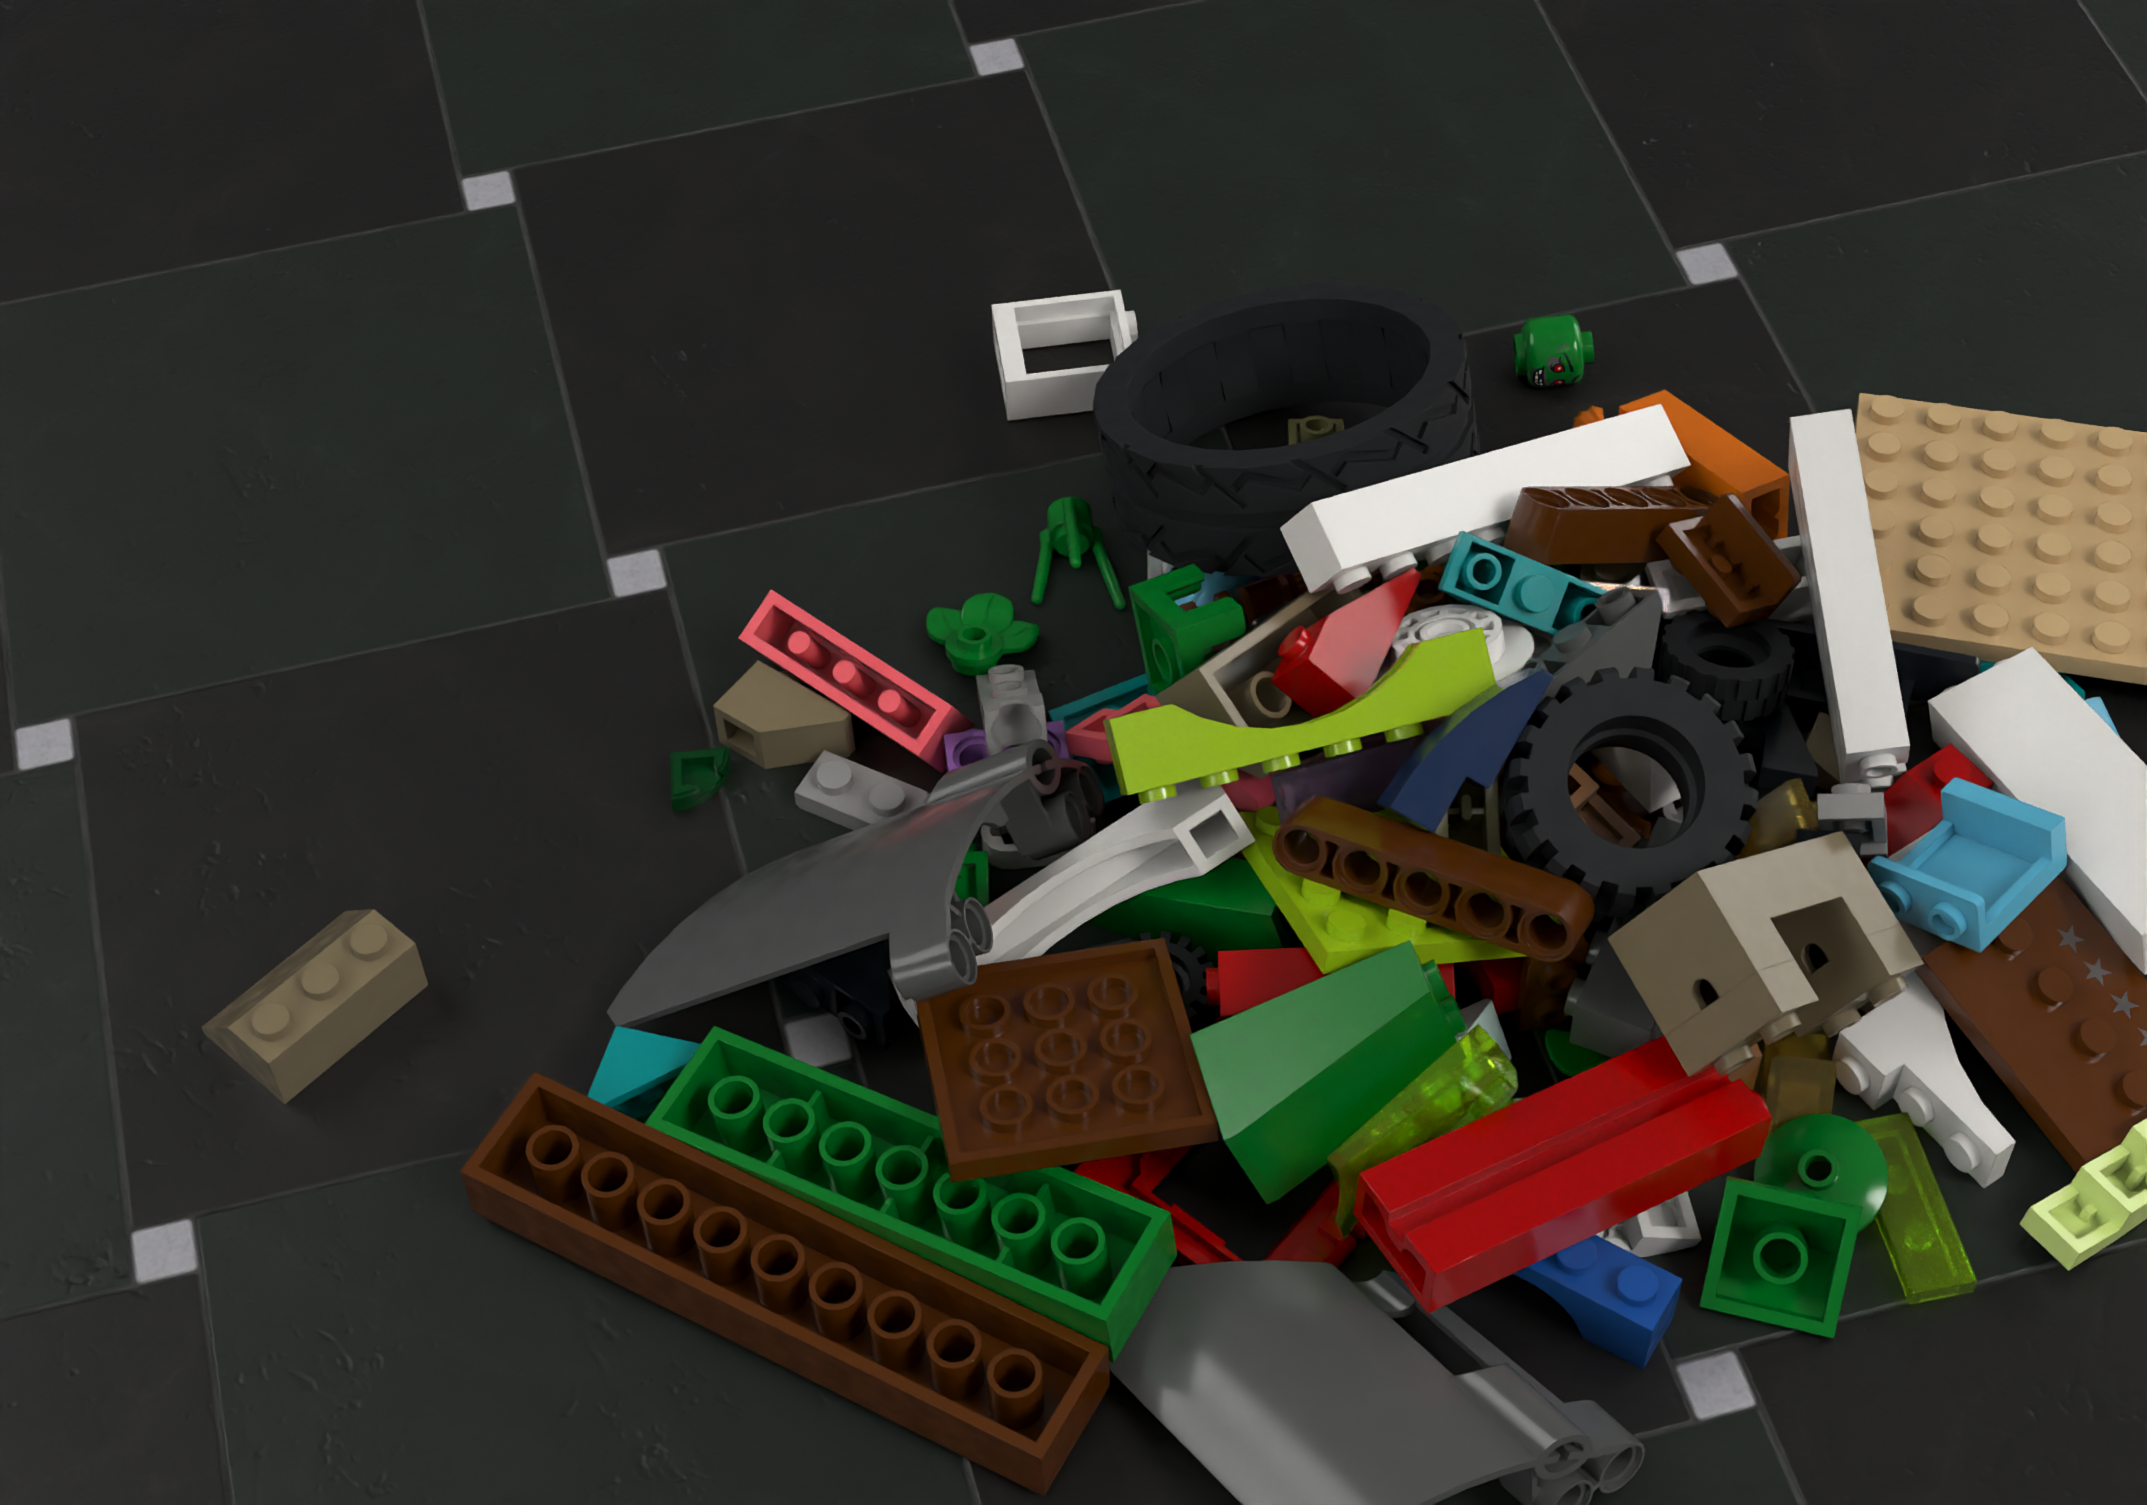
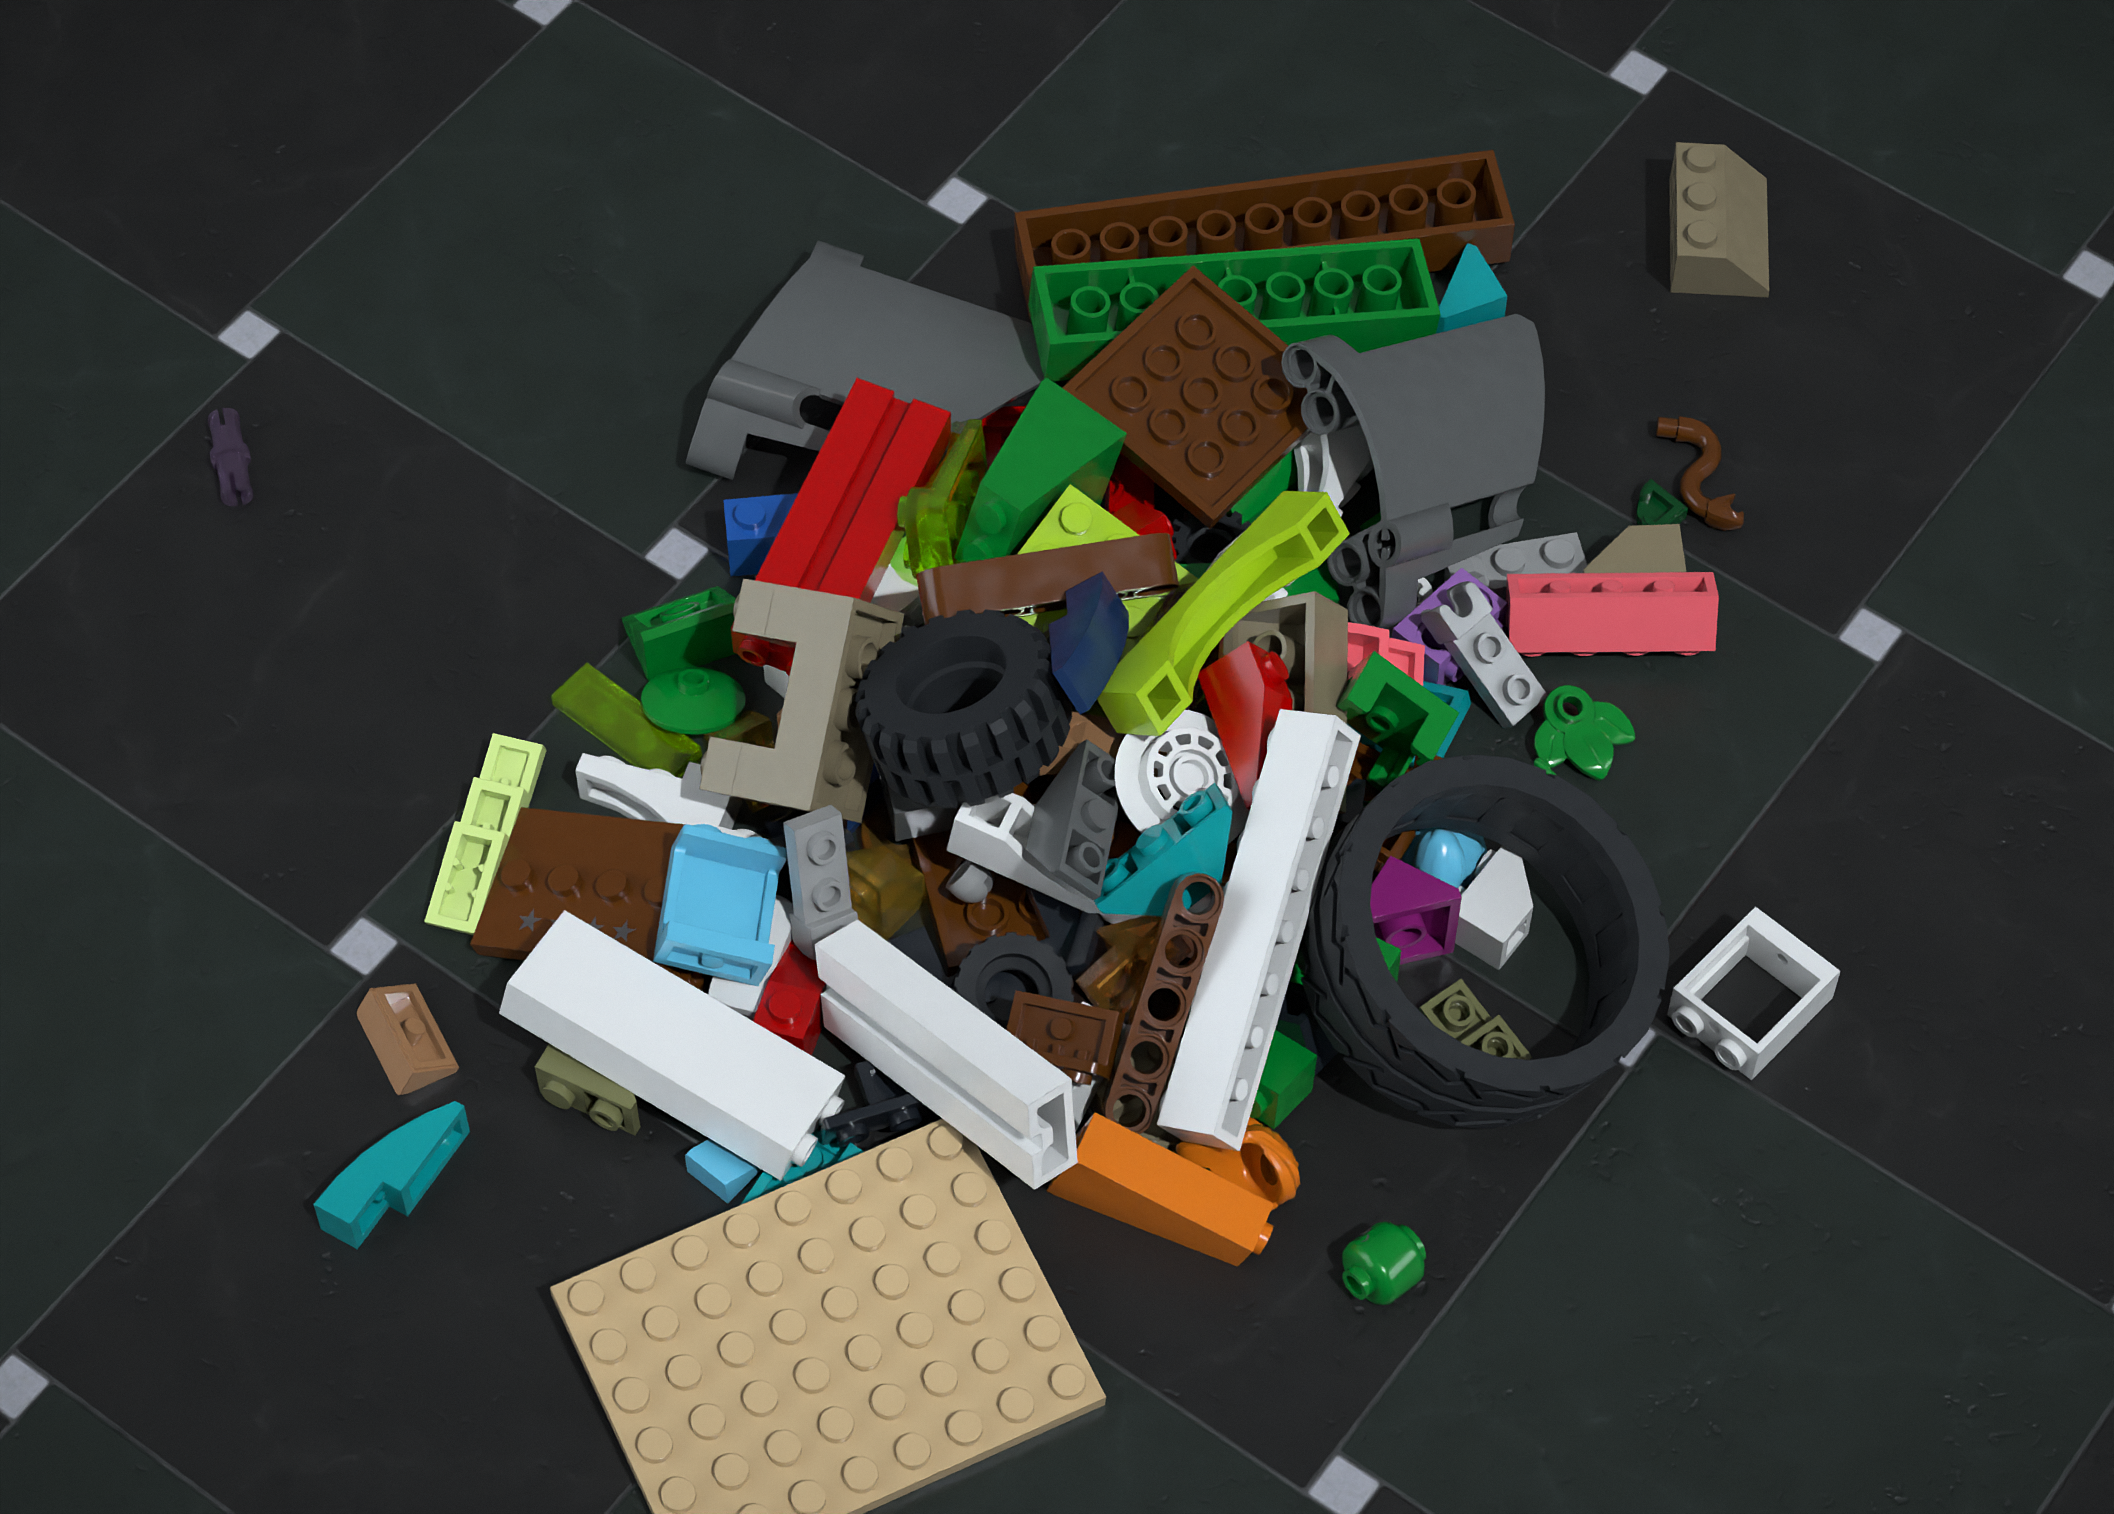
camera: 140 degrees right, 5 degrees up
none -> reddish brown animal [1656,416,1744,531]

